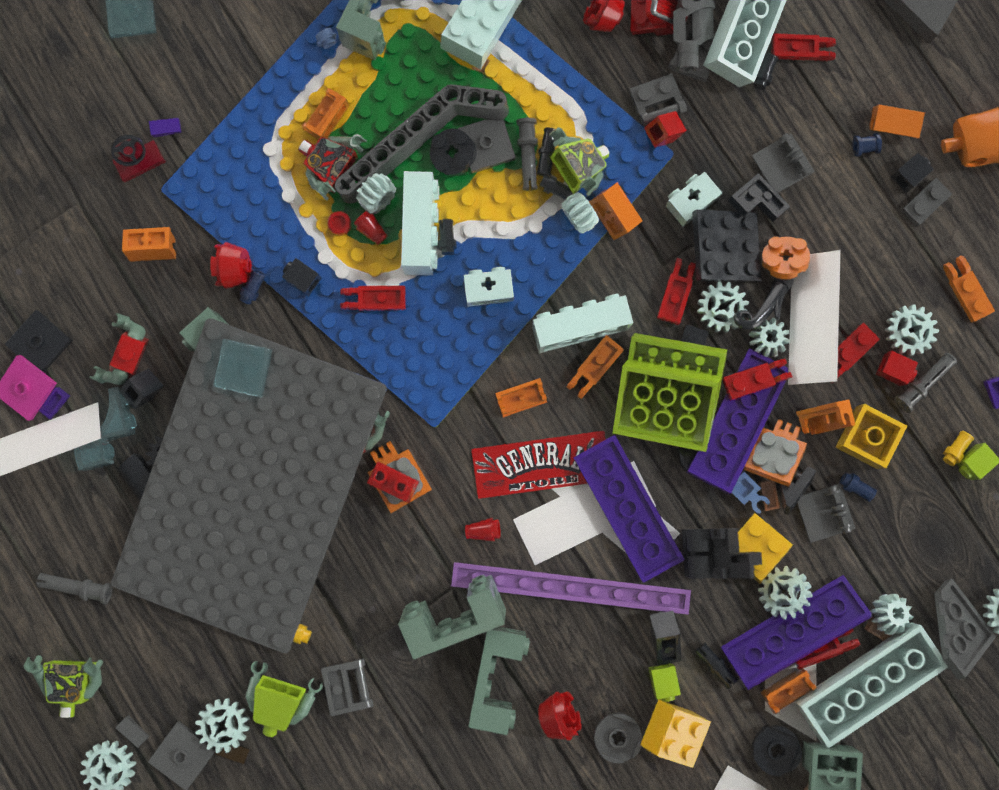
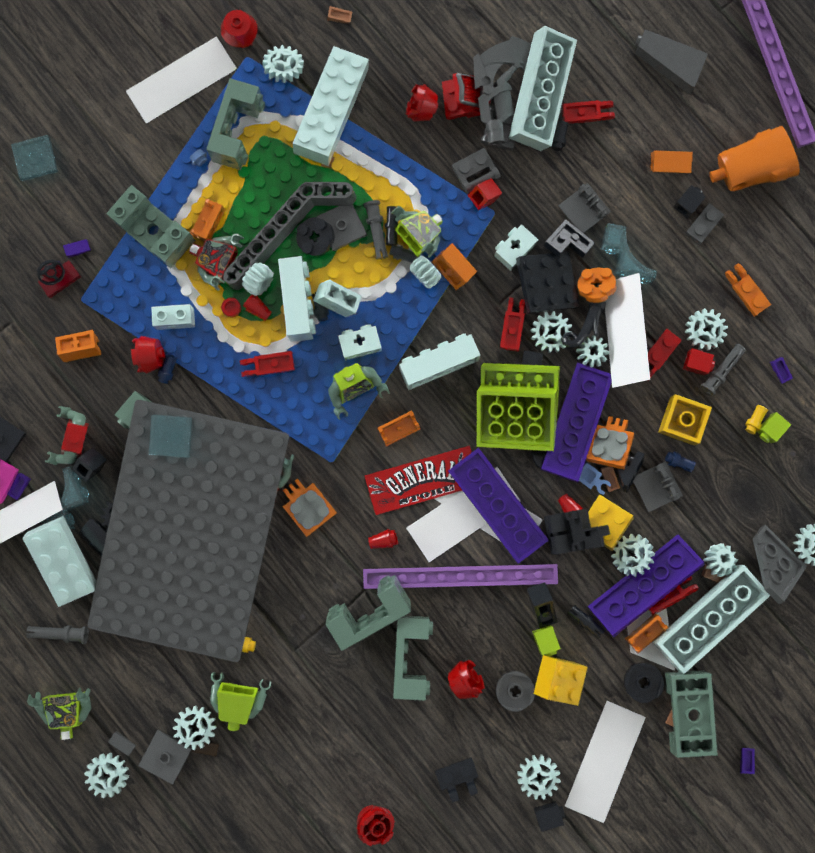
camera: 10 degrees left, 0 degrees up
black brick [282,258,322,297] -> none
dark grey plate [321,658,374,716] -> none
red hips [367,462,420,503] -> none
orange hinge [566,335,624,399] -> none
red hinge [722,358,792,401] -> none
orange hinge [796,400,855,435] -> none
dark blue bush [852,133,882,156] -> none
none -> light aqua brick [23,516,97,607]
none -> sand green plate [106,185,195,269]
none -> light aqua brick [151,304,195,330]
none -> light aqua brick [313,279,362,317]
none -> torso [328,363,390,420]
none -> red cone [558,494,584,513]
none -> clear light blue arch [601,223,657,284]

